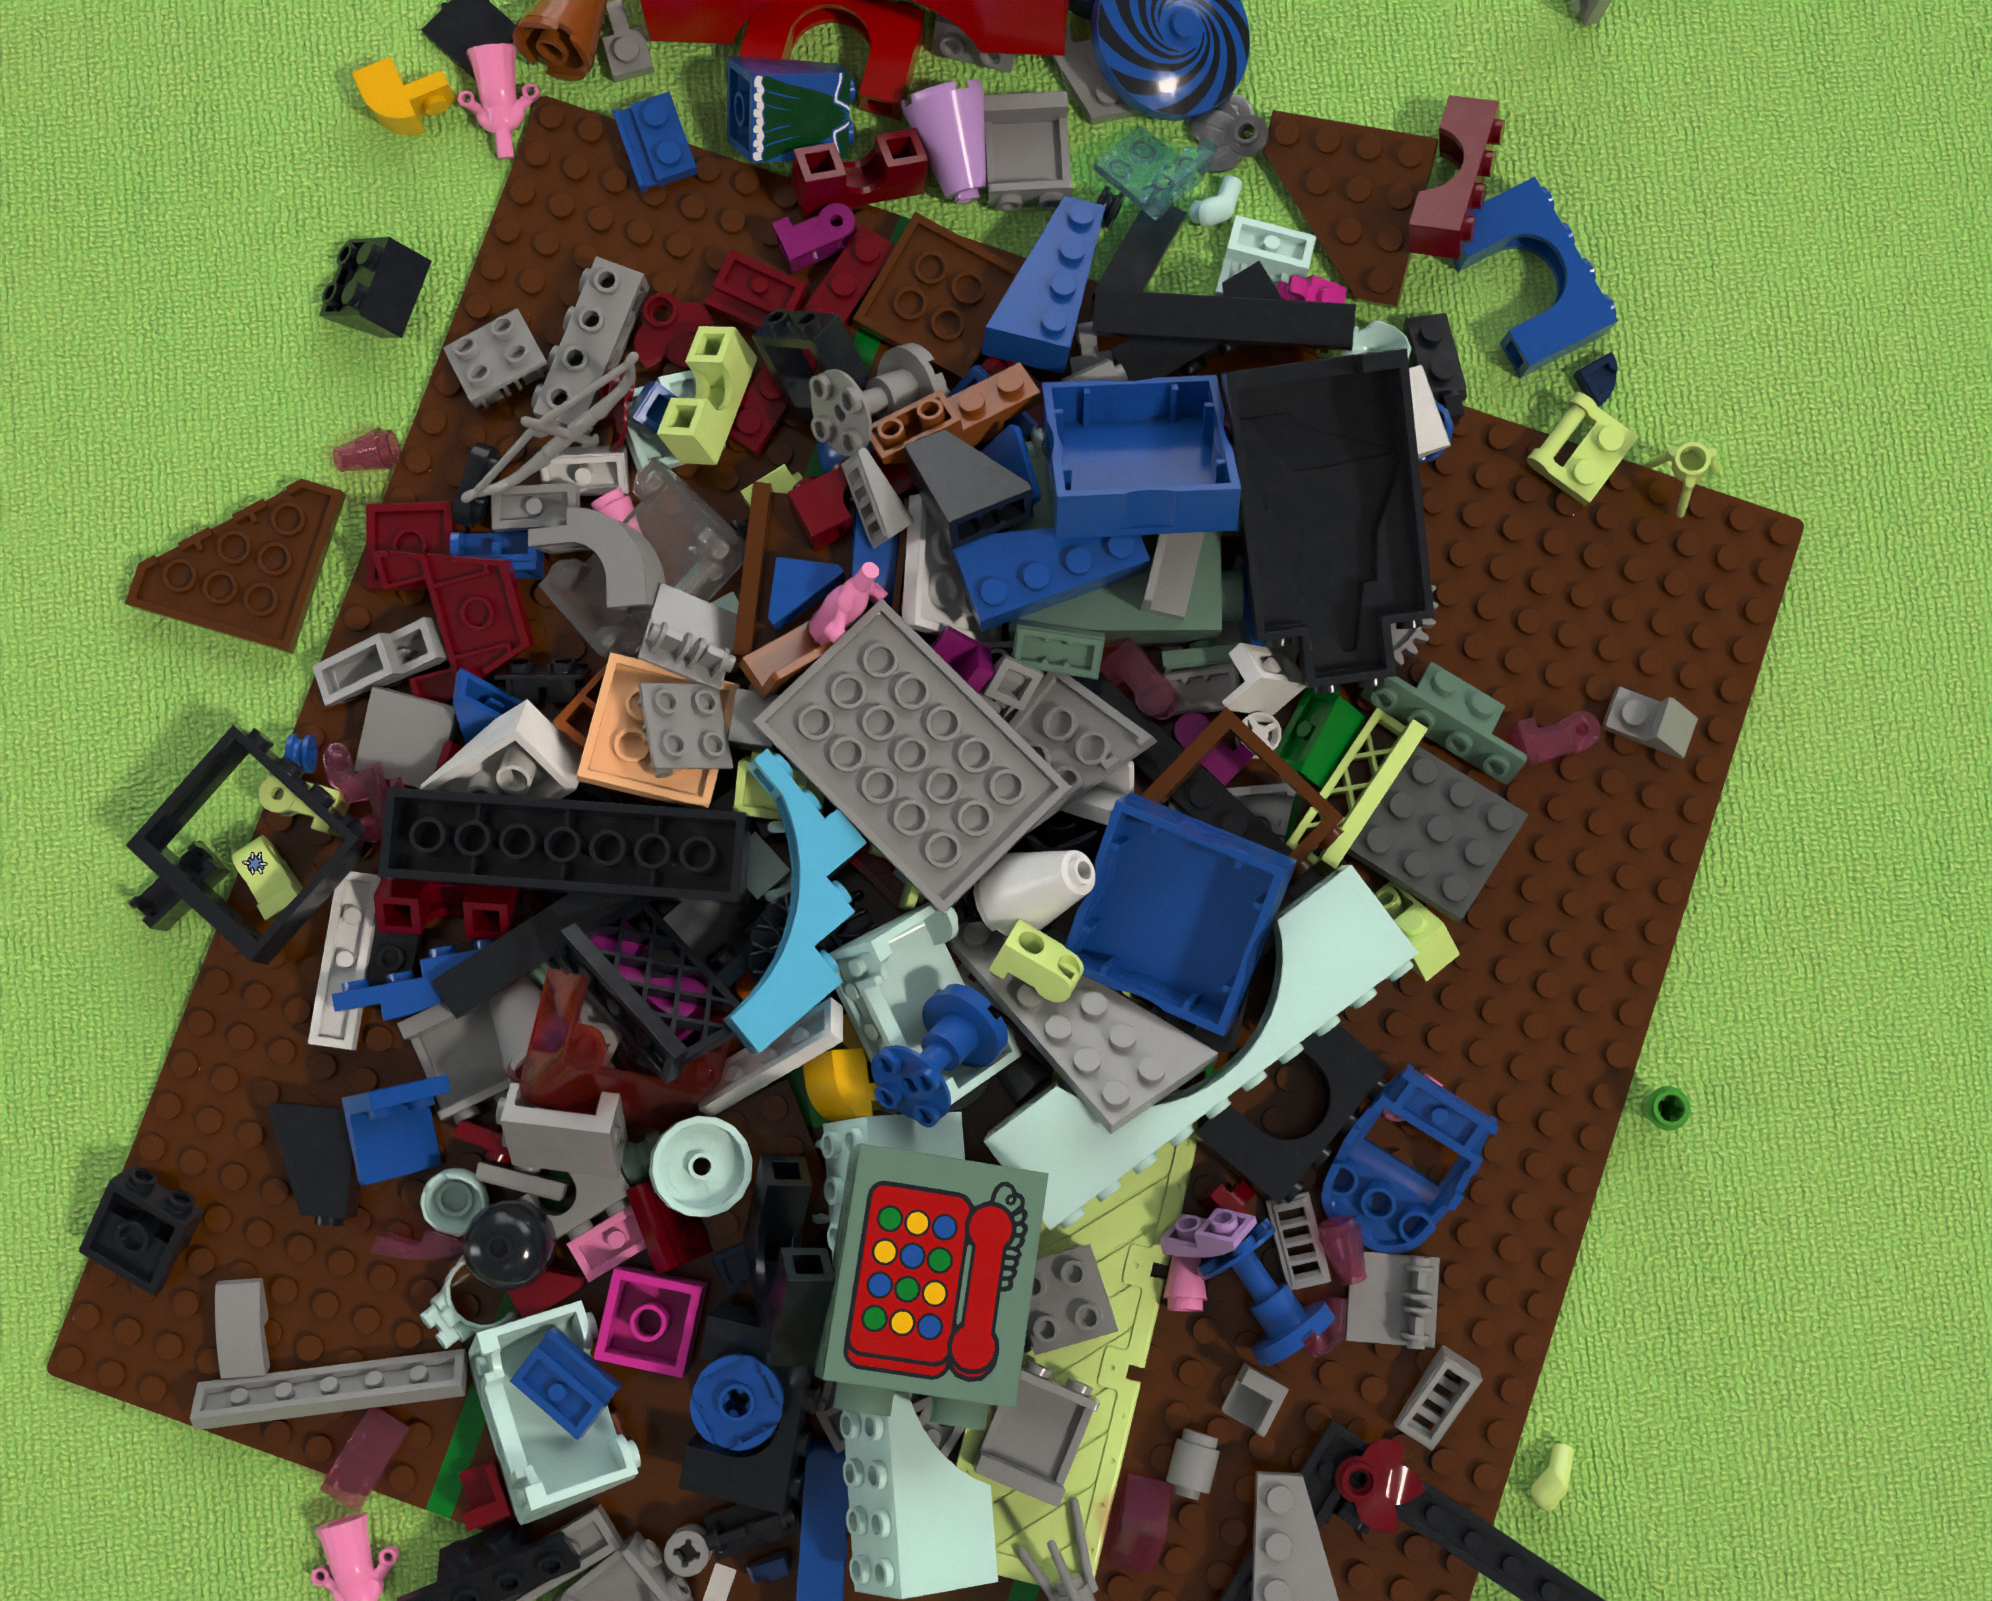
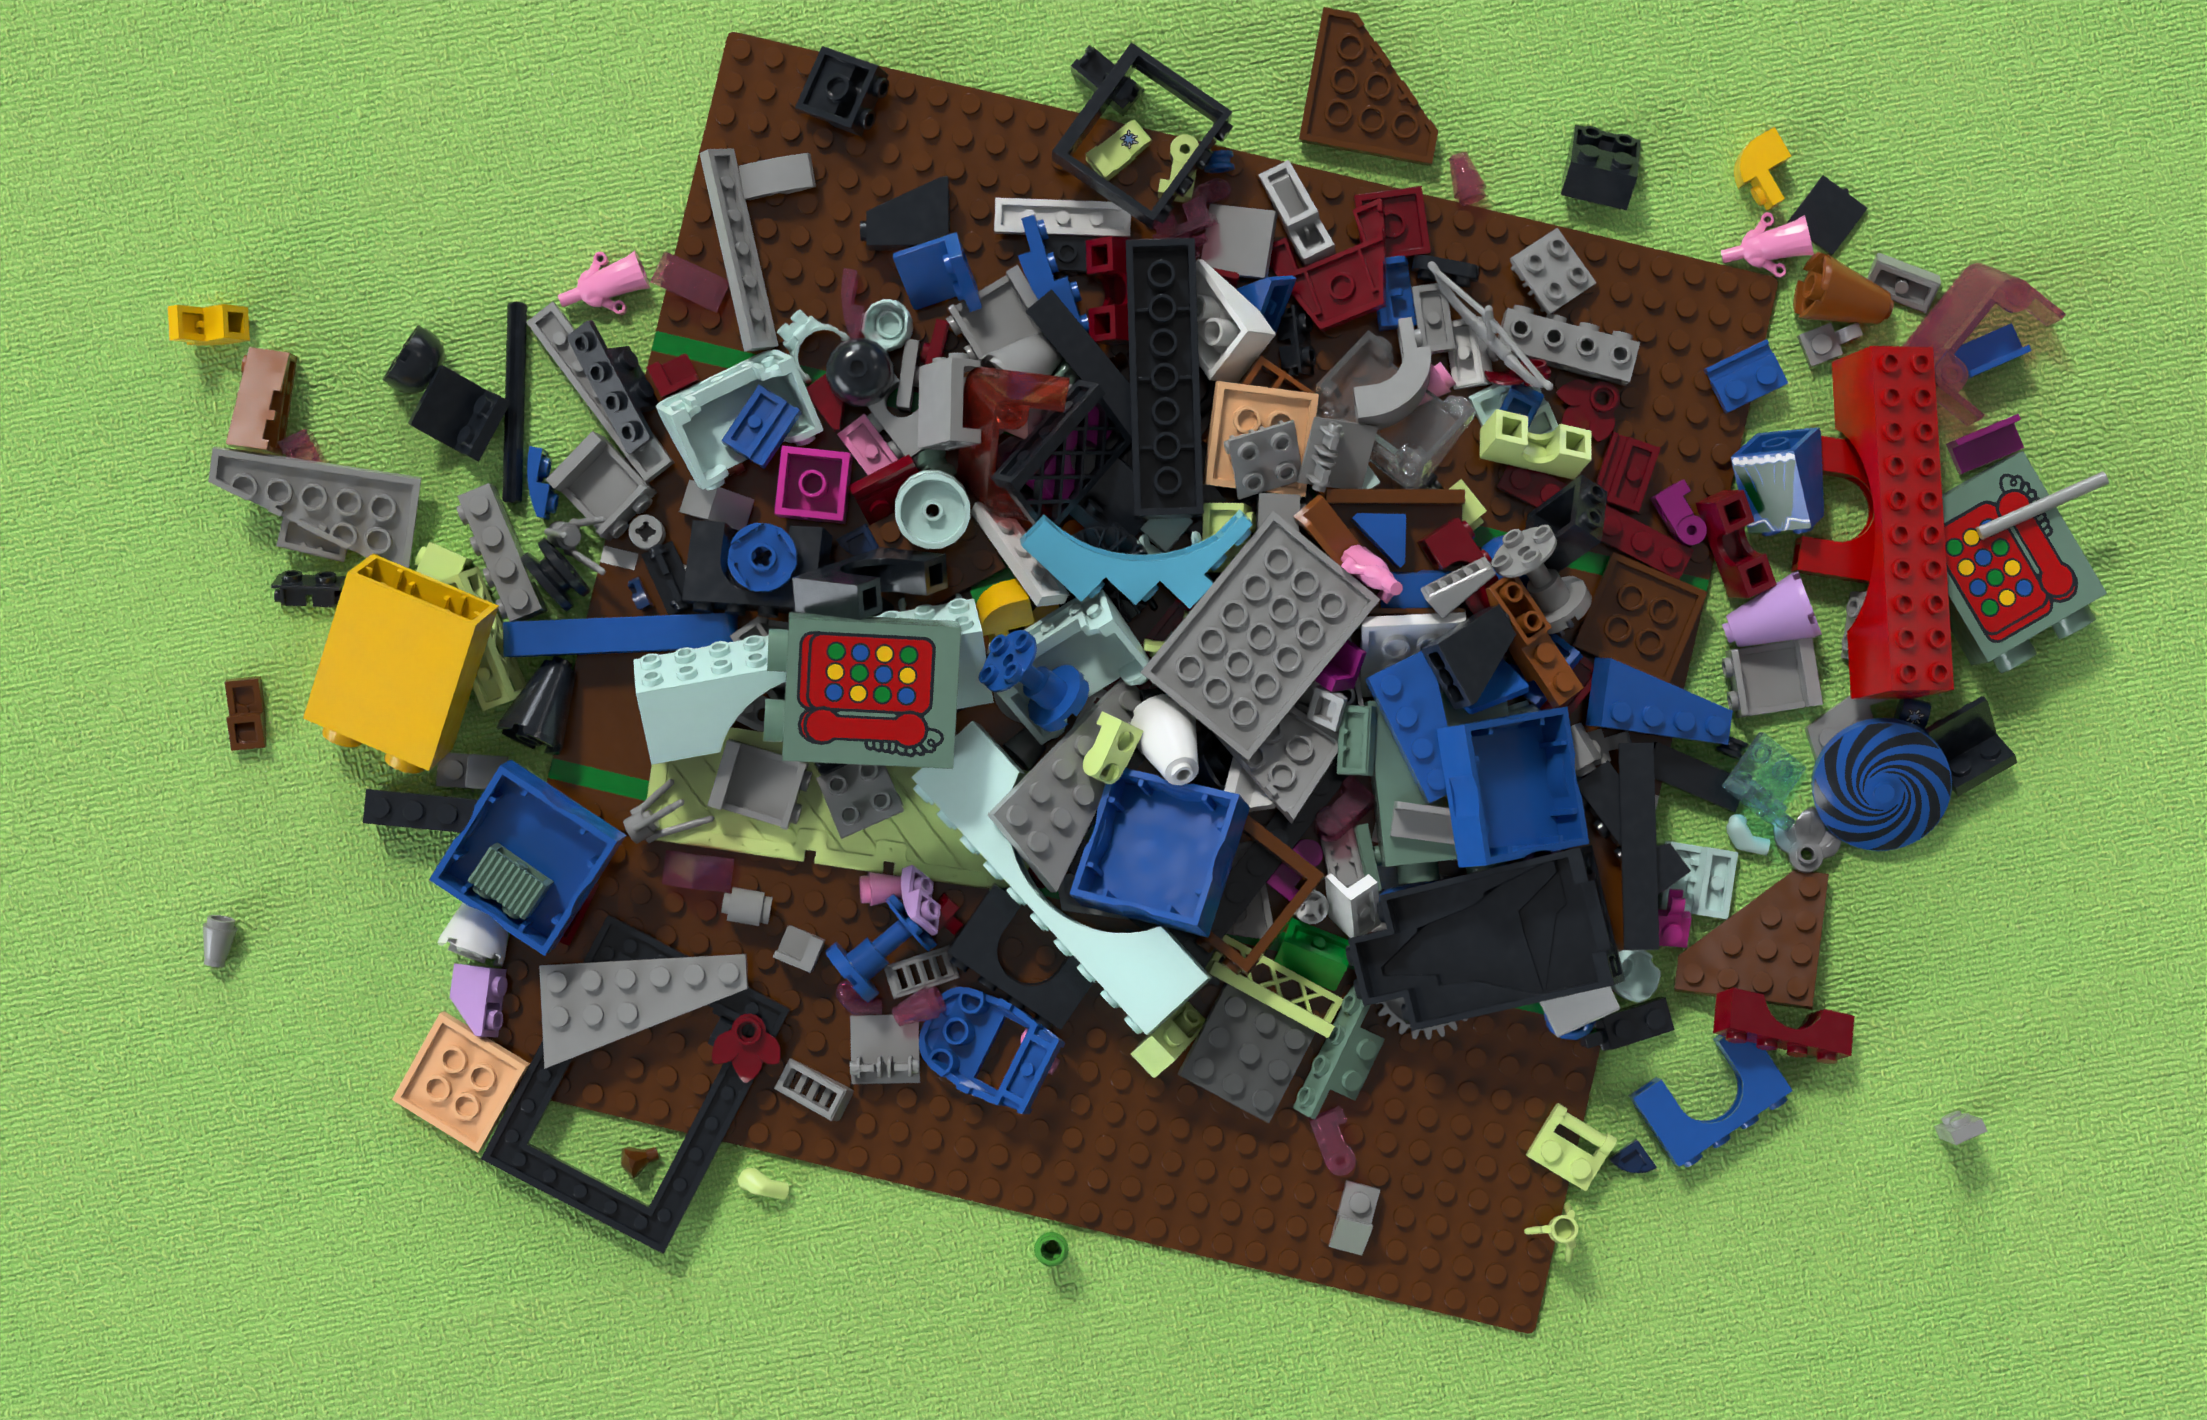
camera: 90 degrees right, 5 degrees up
none -> light grey slope [679,480,755,531]

